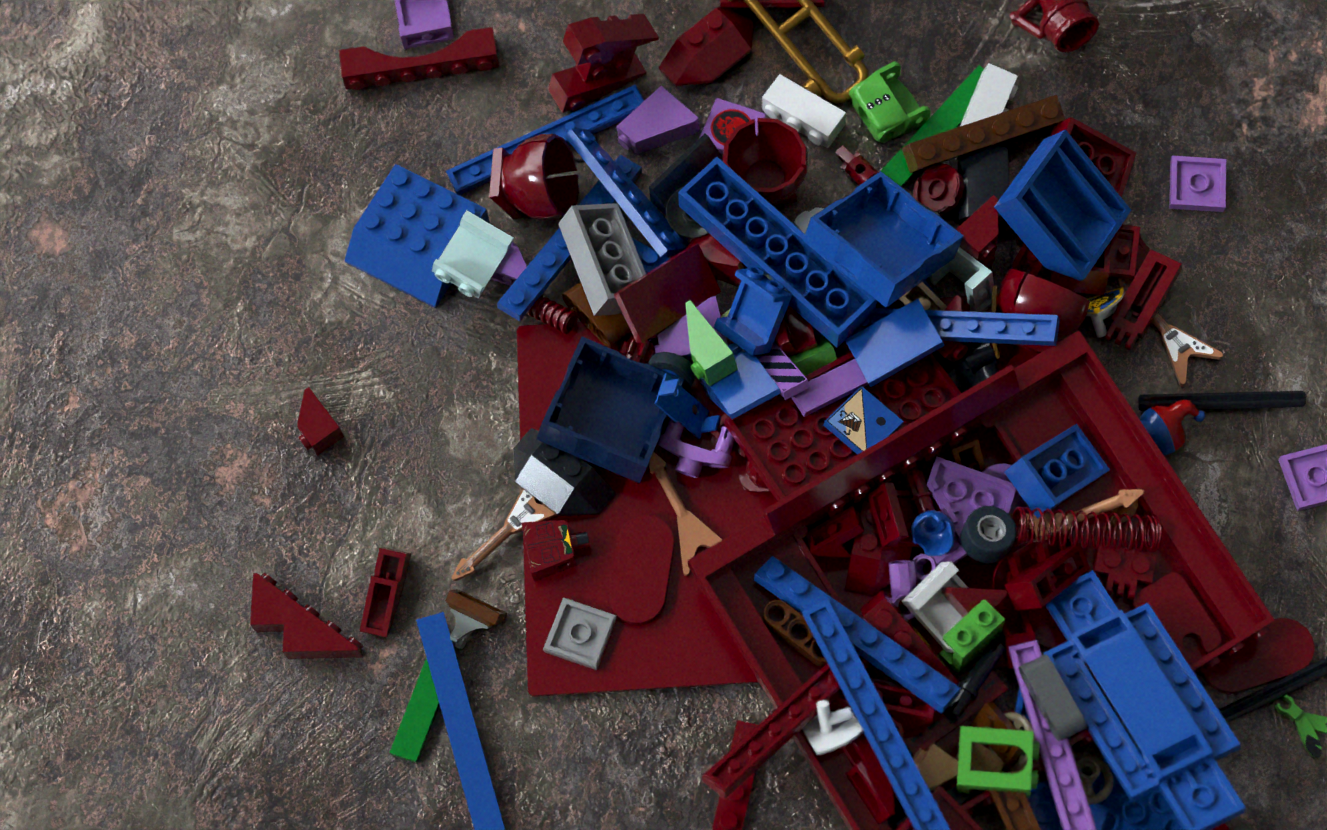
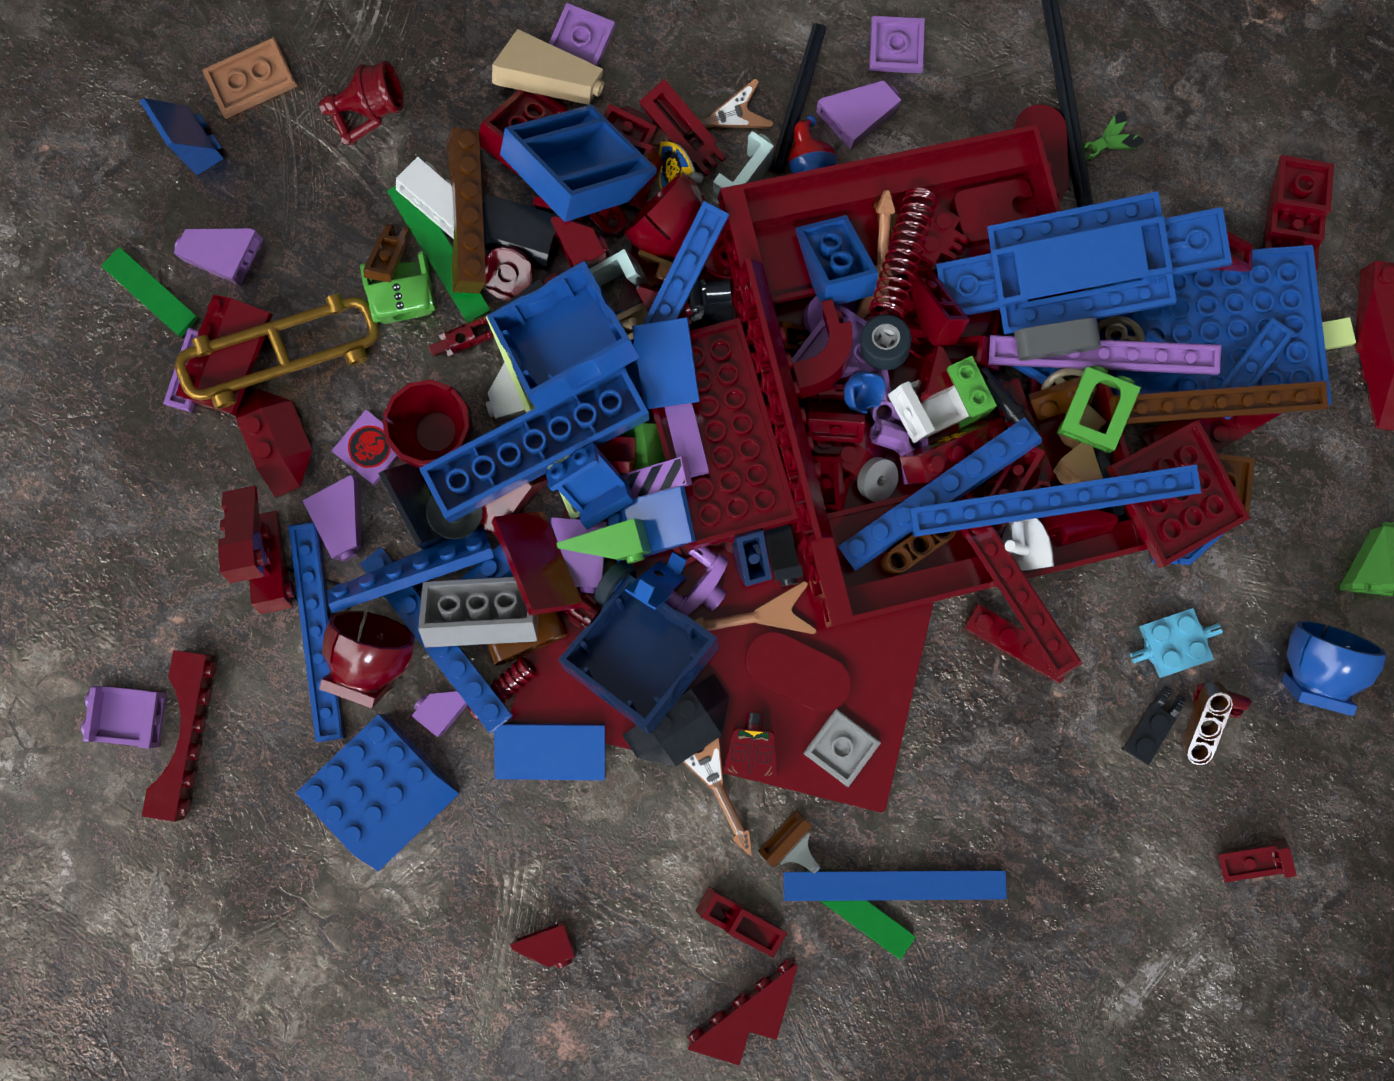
camera: 80 degrees left, 15 degrees up
light aqua panel [432,210,513,299] -> none
white brick [762,74,846,148] -> none
tile [823,386,904,455] -> none
none -> reddish brown hinge [363,223,410,283]
none -> tan slope [492,29,604,105]
none -> blue tile [494,723,606,781]
none -> light aqua panel [713,131,774,204]
none -> dark blue slope [732,529,772,587]
none -> black bracket [764,525,803,587]
none -> dark red arch [793,299,853,399]
none -> medium lavender slope [816,80,901,150]
none -> light grey piece [857,457,898,502]

